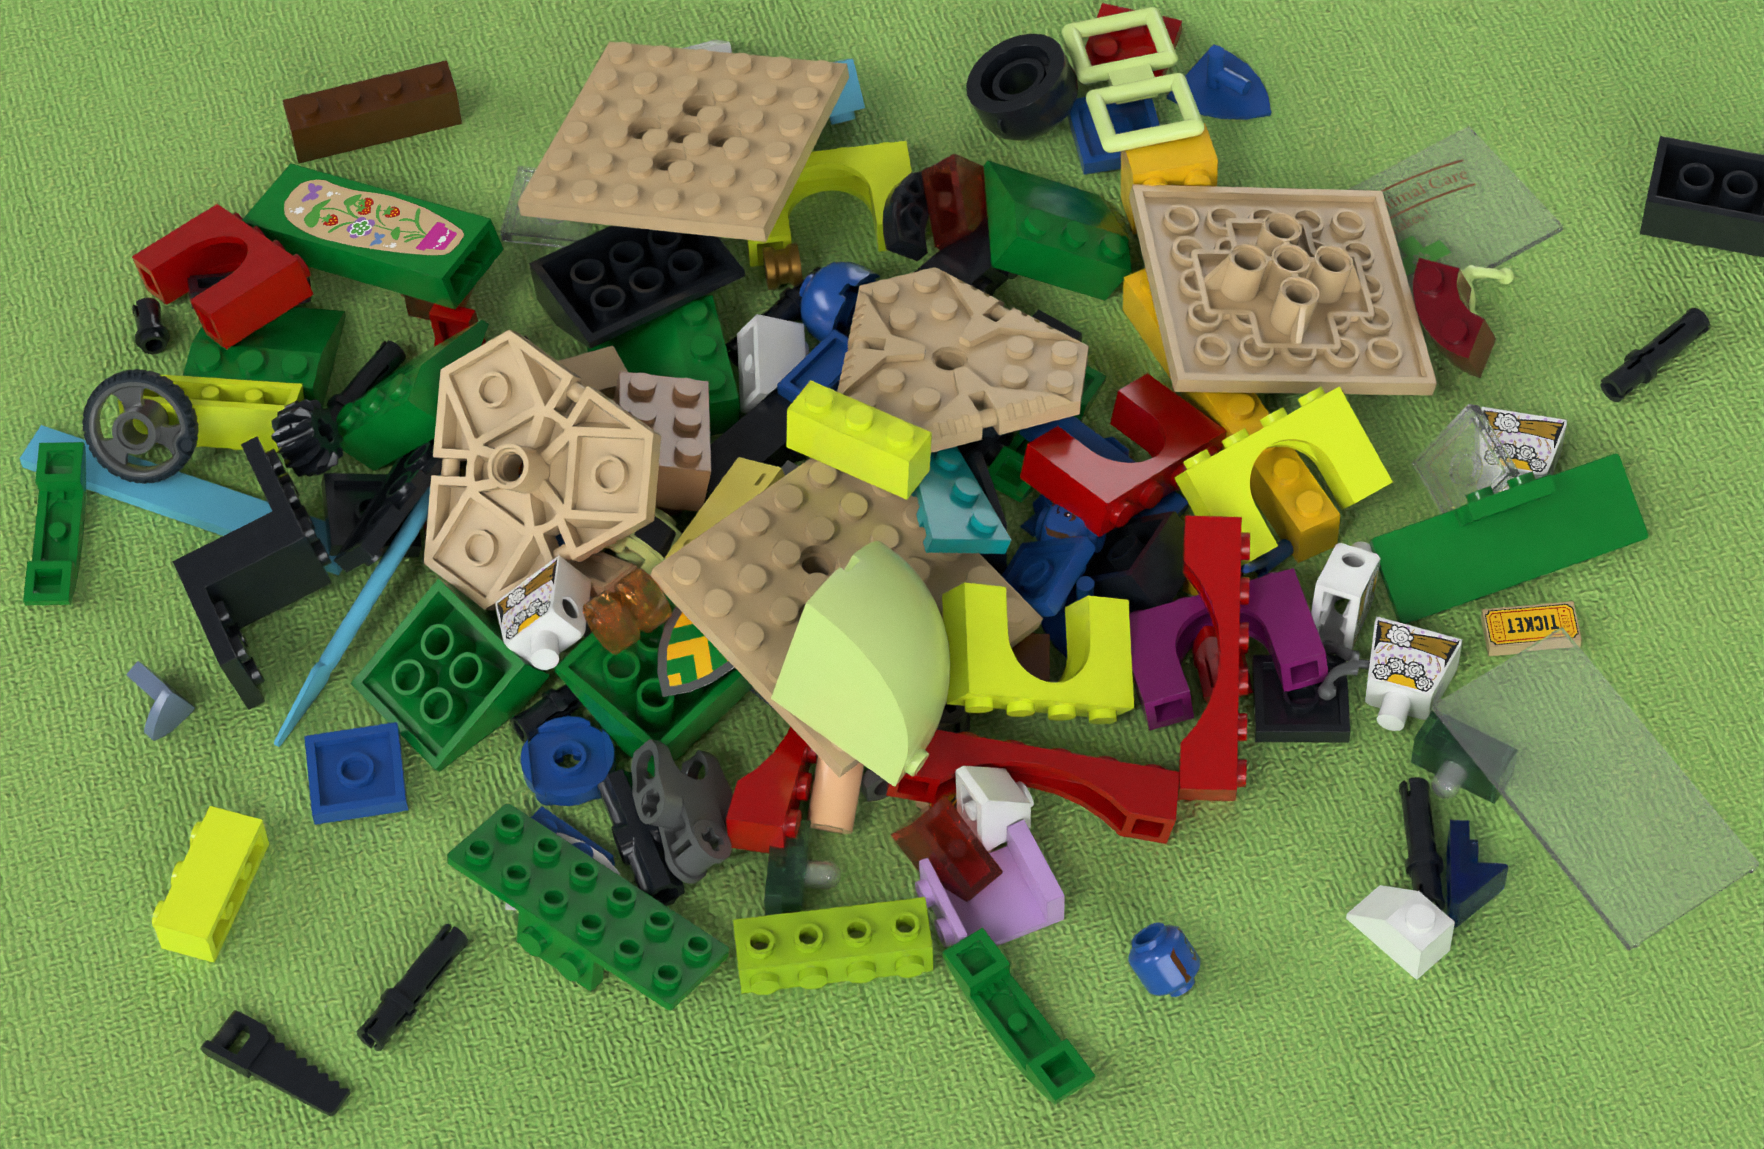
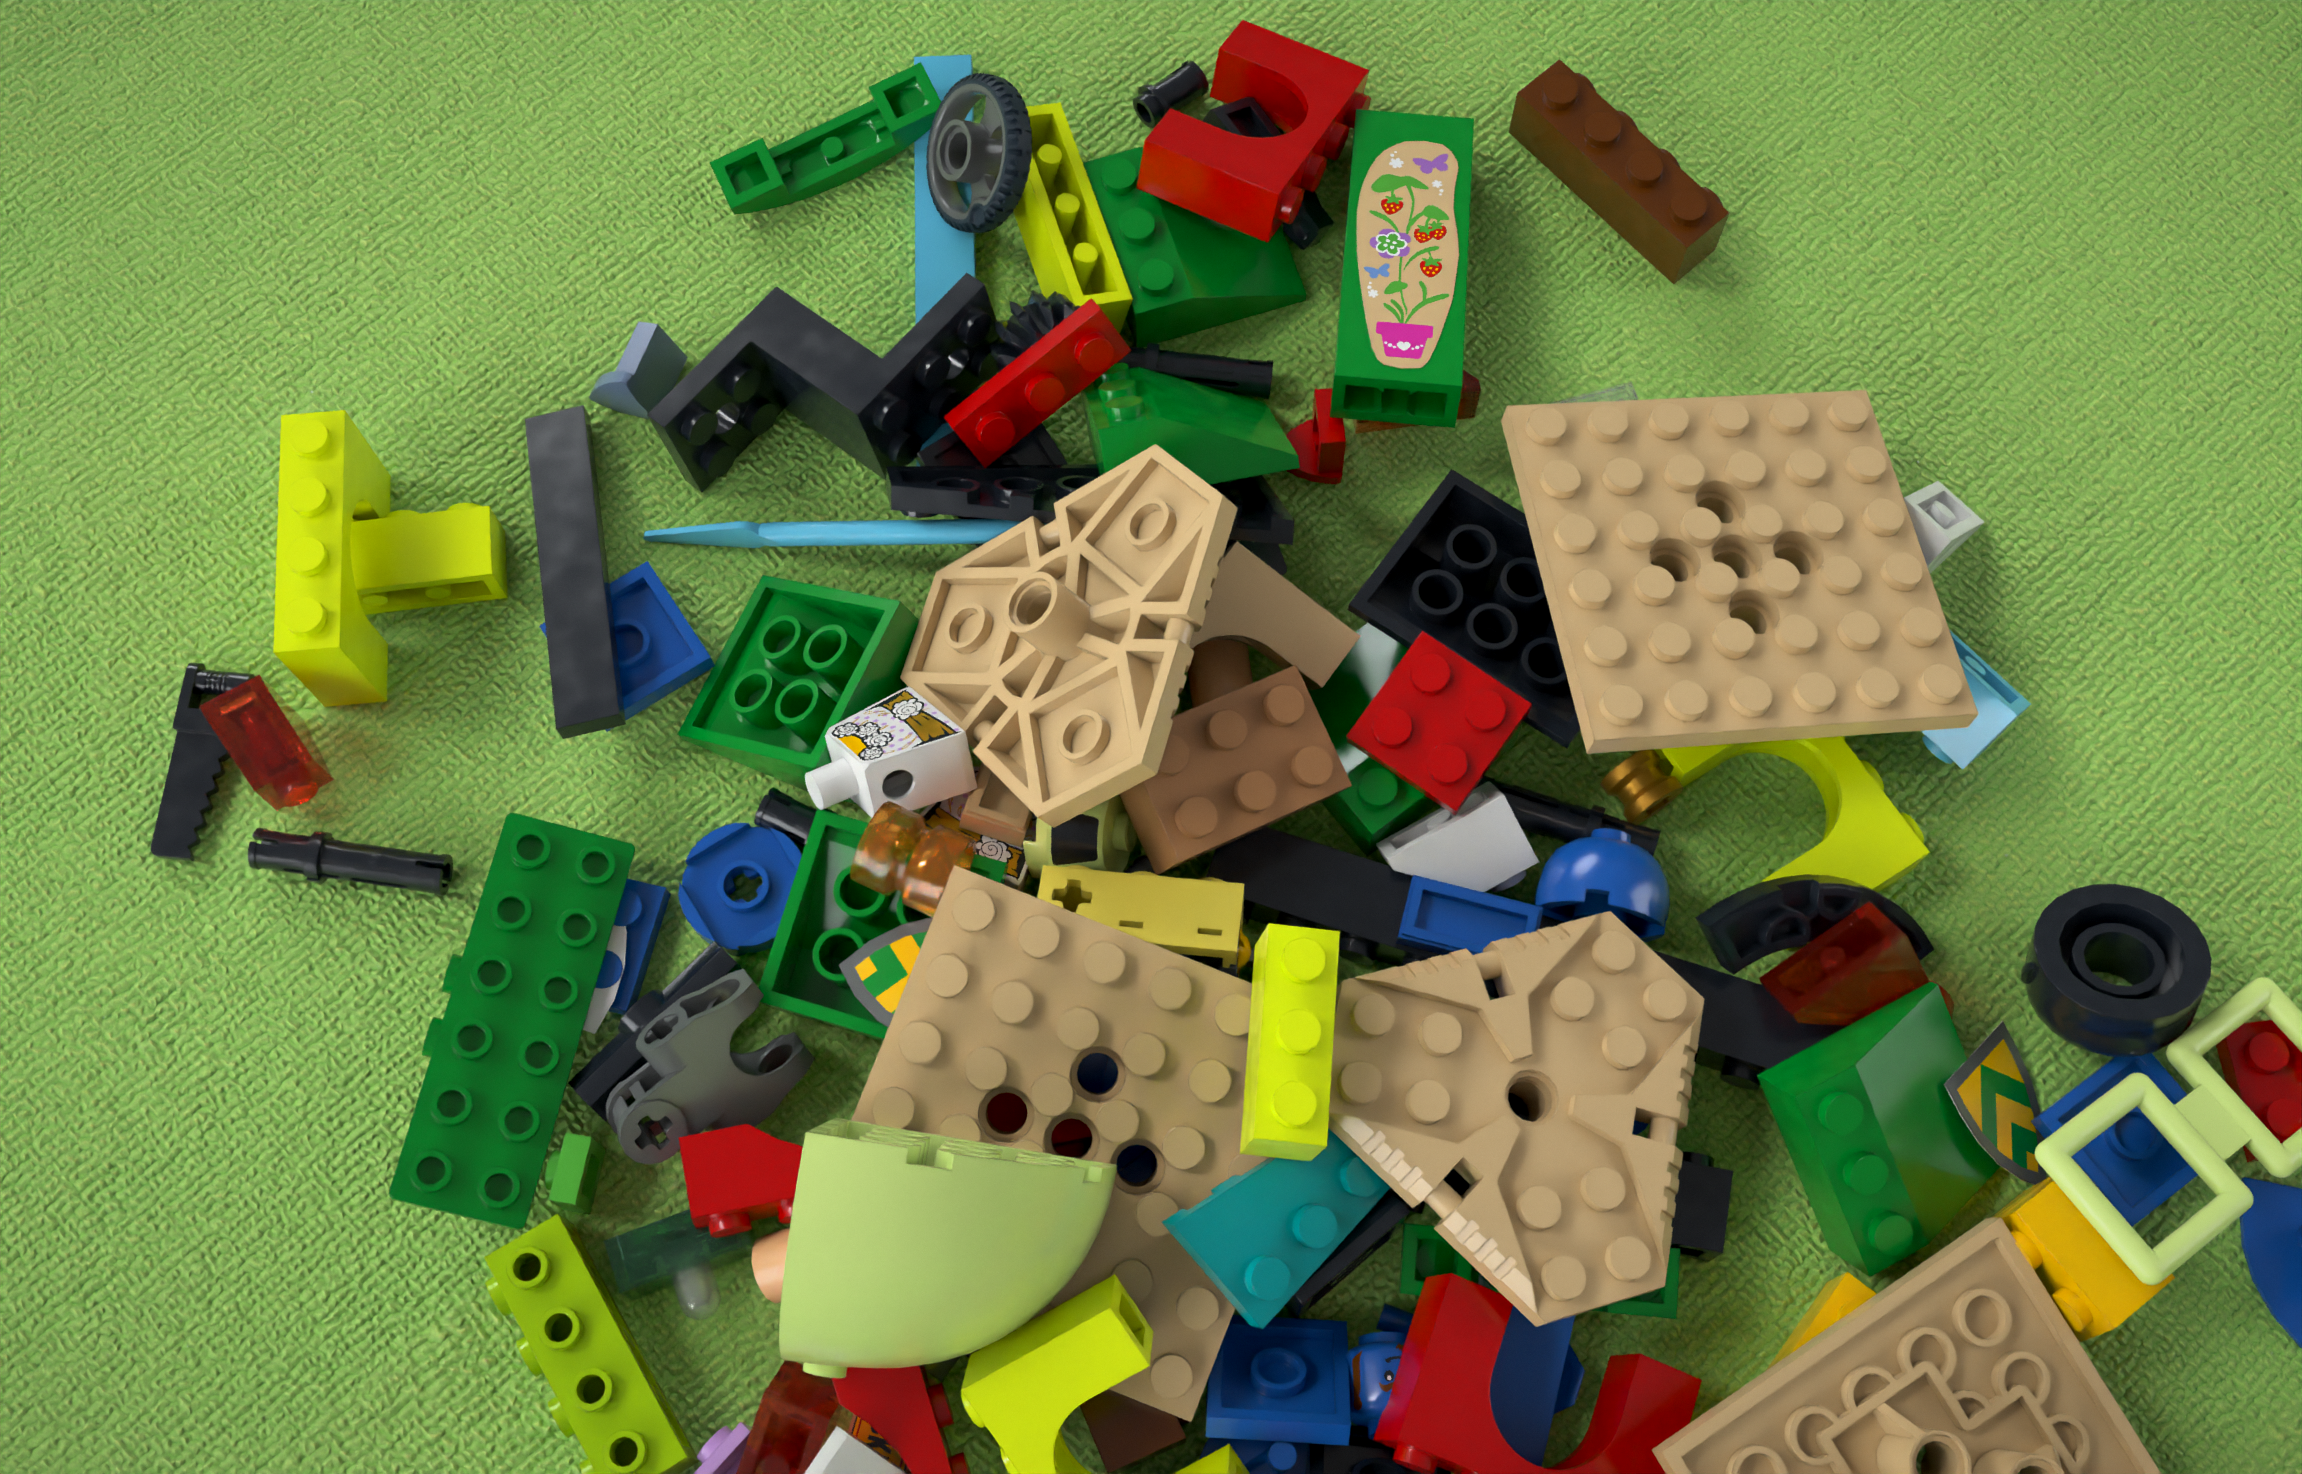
camera: 65 degrees right, 15 degrees up
none -> clear red slope [199,674,334,811]
none -> neon yellow arch [273,410,391,707]
none -> black tile [525,405,626,739]
none -> bright green plate [545,1132,606,1215]
none -> red plate [944,298,1132,468]
none -> red plate [1346,631,1532,816]
none -> sticker [1944,1021,2046,1185]

